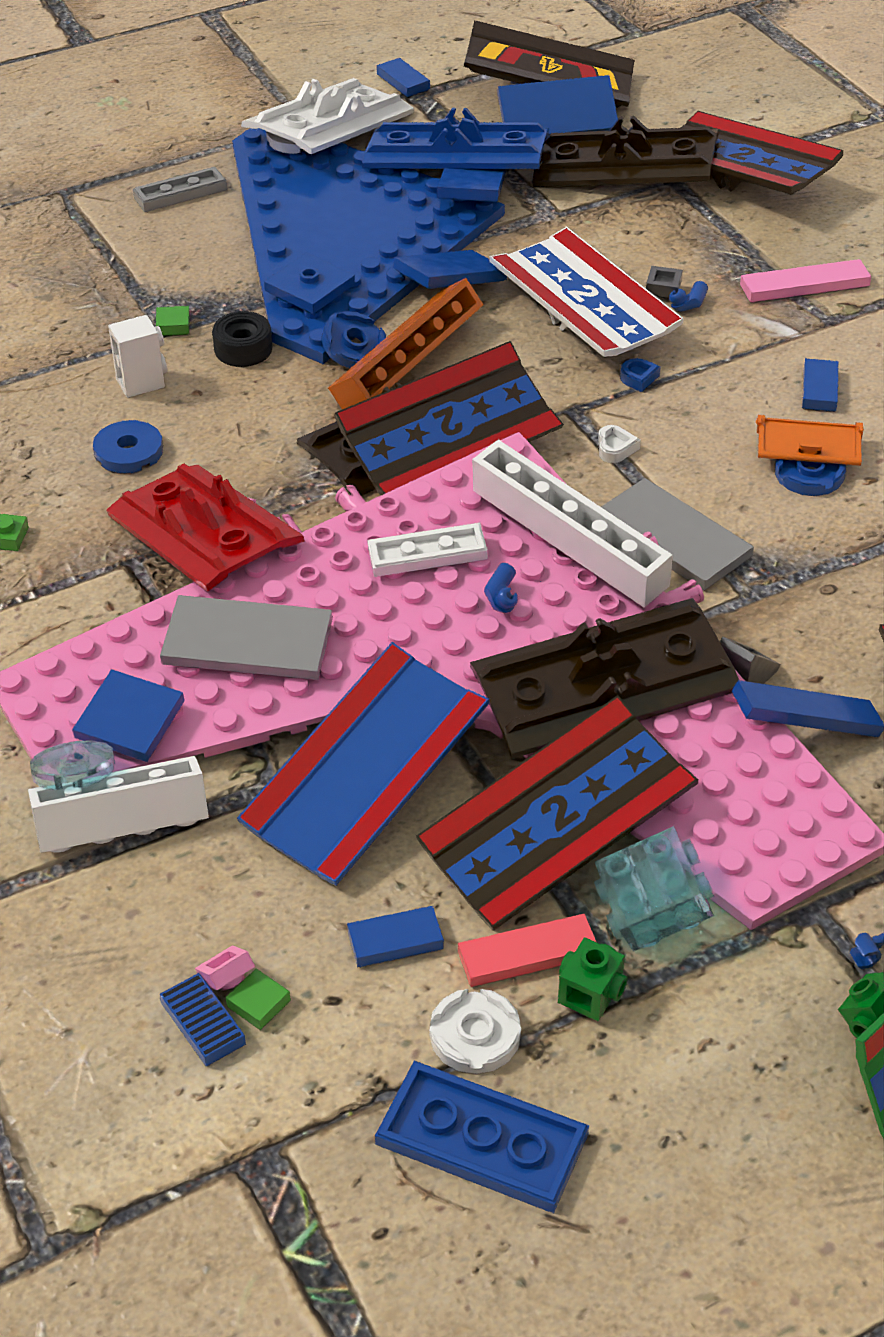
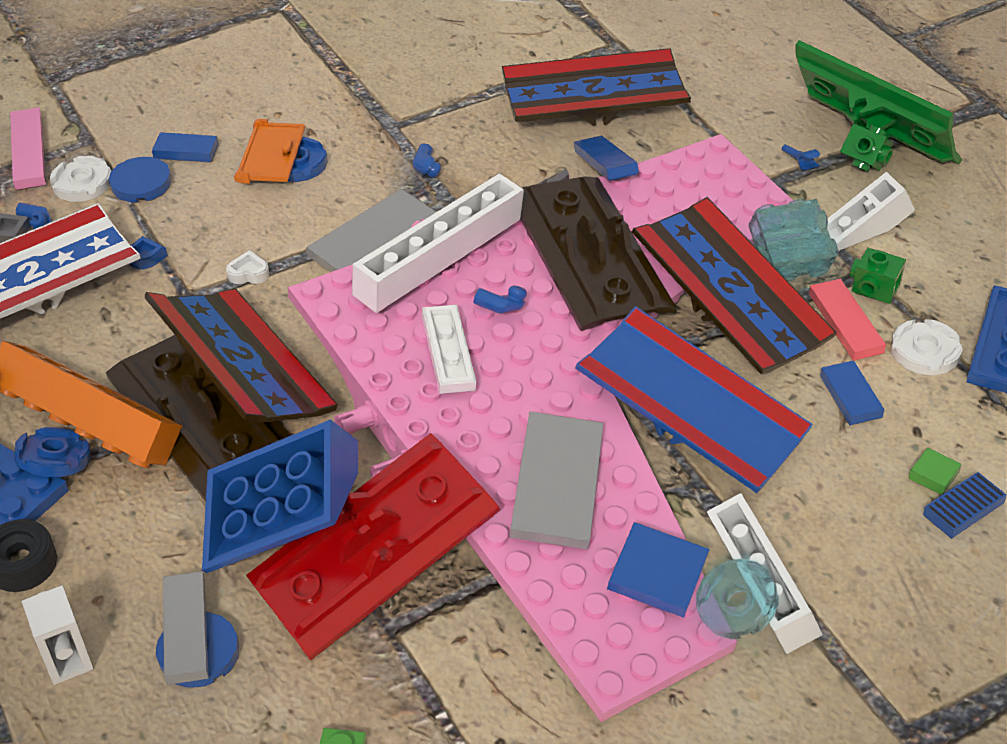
camera: 90 degrees left, 0 degrees up
bright pink plate [195,945,255,990] -> none
none -> white tile [50,156,111,202]
none -> blue tile [109,157,171,203]
none -> light grey tile [163,571,209,685]
none -> blue slope [202,419,358,573]
none -> blue arm [413,143,441,178]
none -> white slope [810,172,915,254]

